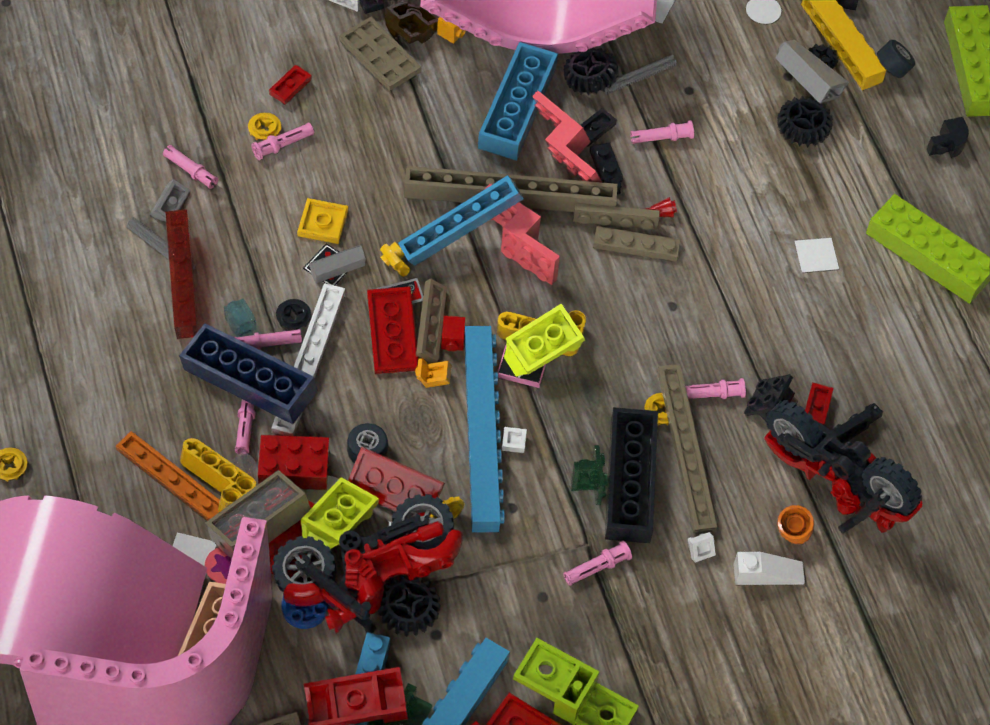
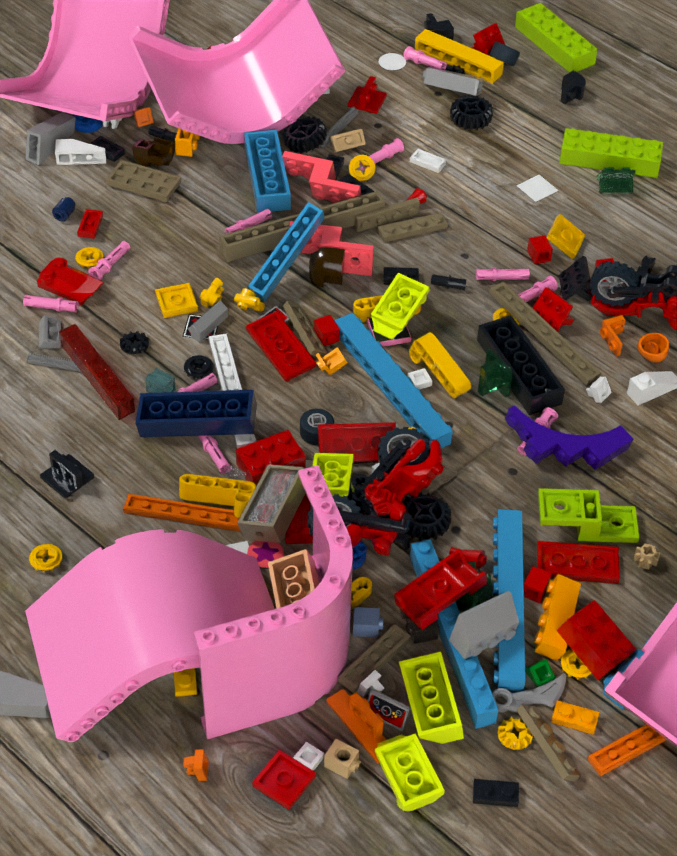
camera: 25 degrees left, 10 degrees down
none -> red slope [37,257,104,305]
none -> black bracket [40,450,94,498]
none -> dark blue brick [52,197,75,221]
none -> black gear [120,331,149,354]
none -> yellow plate [200,278,224,308]
none -> bright pink pin [225,209,272,234]
none -> dark brown brick [309,247,345,287]
none -> tan plate [330,129,366,153]
none -> red bracket [348,76,387,114]
none -> yellow gear [349,155,375,181]
none -> yellow beam [351,577,372,610]
none -> sand blue brick [353,607,383,638]
none -> black plate [383,267,419,285]
none -> bright pink pin [404,46,447,70]
none -> yellow beam [409,332,471,398]
none -> white tile [410,149,447,173]
none -> black axle [431,274,467,291]
none -> red cone [449,547,487,570]
none -> red bracket [470,23,505,56]
none -> bright pink pin [476,268,530,281]
none -> dark purple arch [505,405,633,470]
none -> red brick [527,235,553,264]
none -> red bracket [533,287,575,332]
none -> yellow tile [546,214,585,259]
none -> clear green bracket [597,167,635,194]
none -> orange bracket [600,315,625,357]

